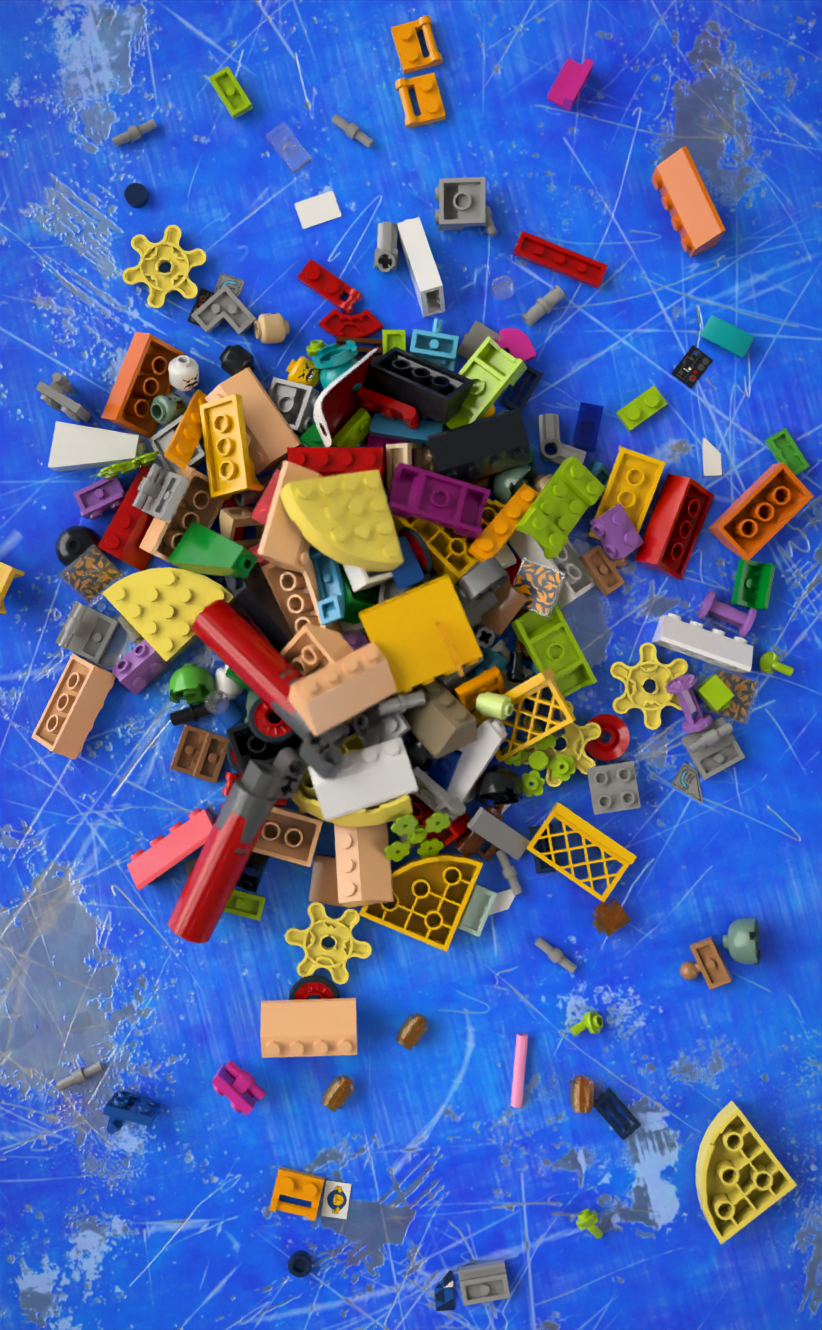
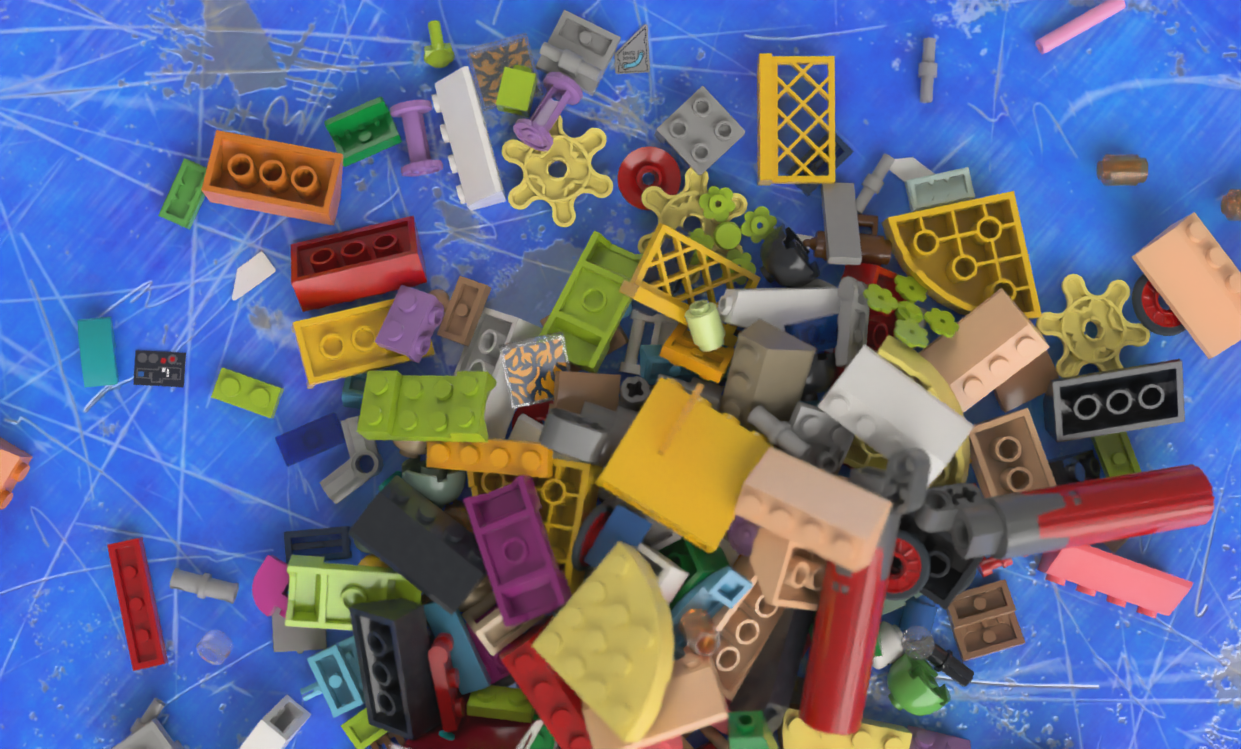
camera: 120 degrees left, 0 degrees up
black pin [506,651,525,683] -> none
clear orange brick [591,898,631,937] -> none
none -> clear orange brick [679,609,721,656]
none -> black slope [1043,359,1185,443]

